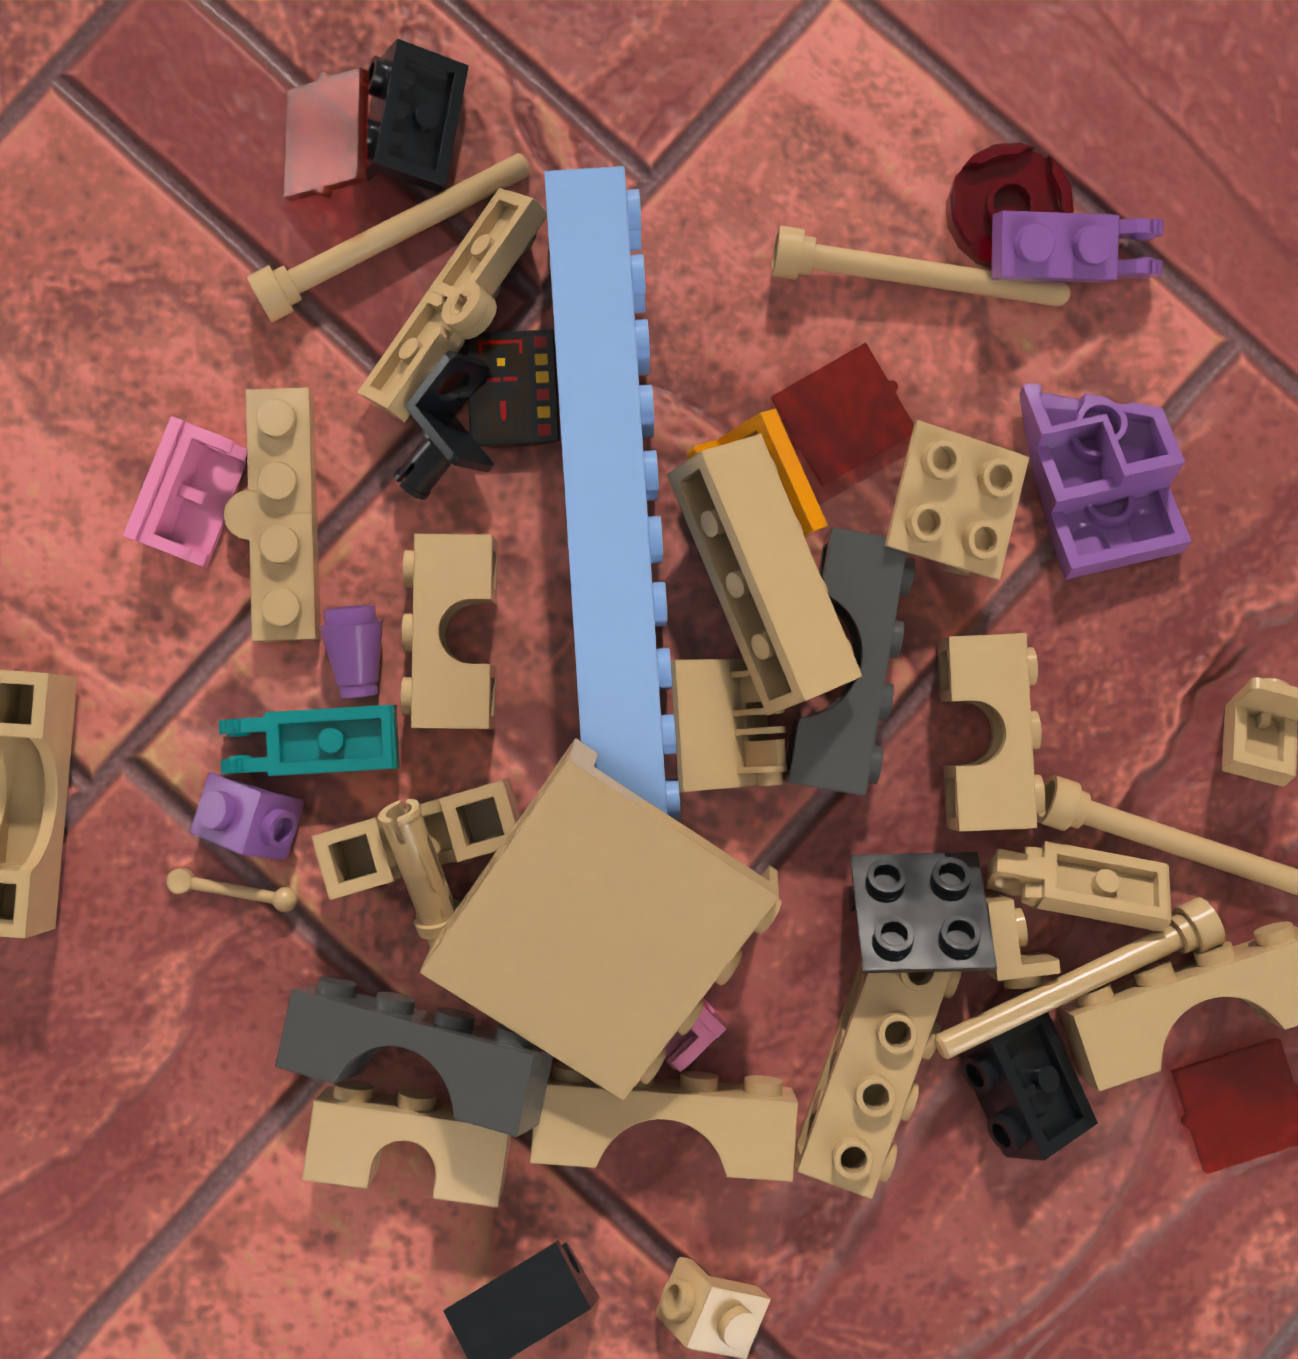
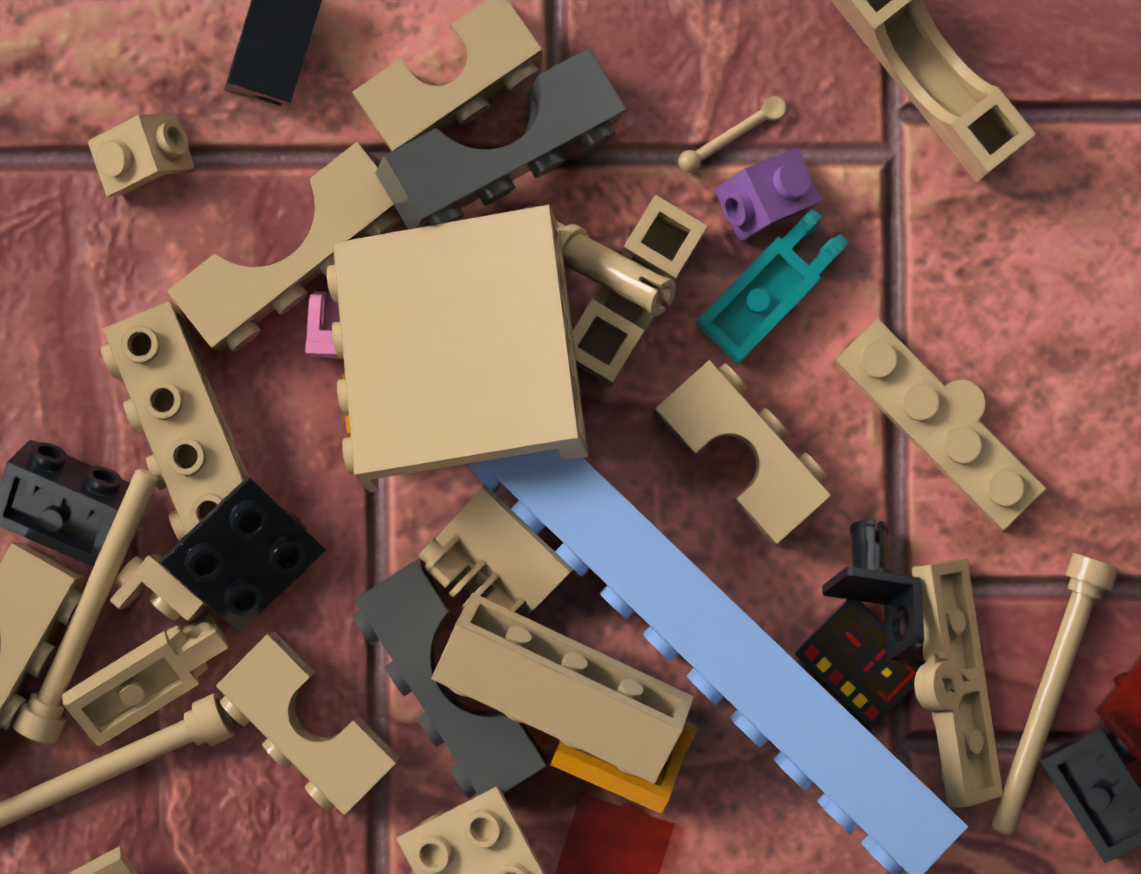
camera: 145 degrees right, 0 degrees up
bright pink hinge [123,416,248,568] -> none
medium lavender cone [319,604,383,698] -> none

